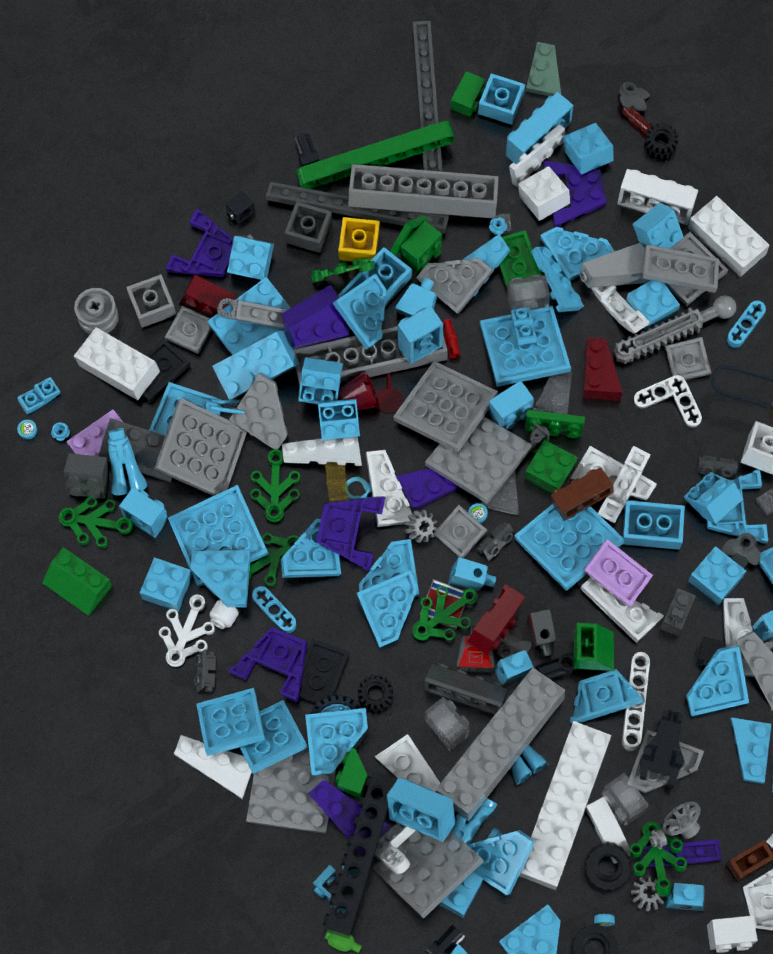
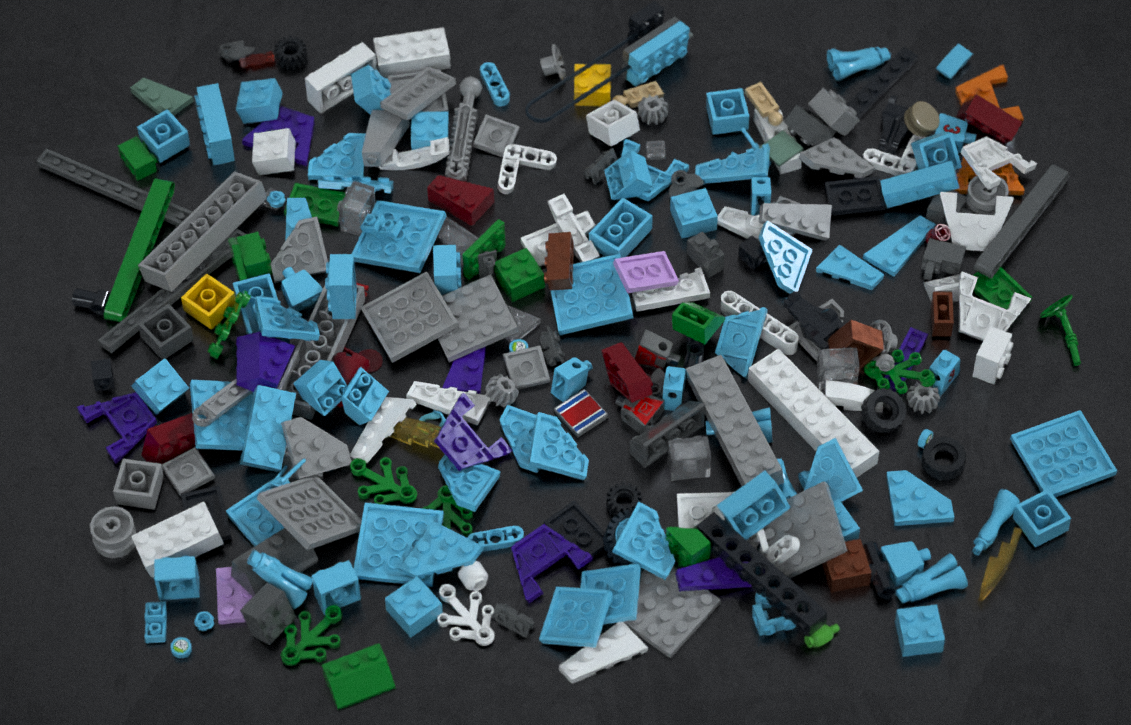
camera: 60 degrees left, 15 degrees down
green plant [412,585,478,641] -> none
white wing [509,124,566,187] -> none
none -> medium azure brick [154,556,200,601]
none -> copper brick [822,539,871,592]
none -> copper brick [828,320,884,369]

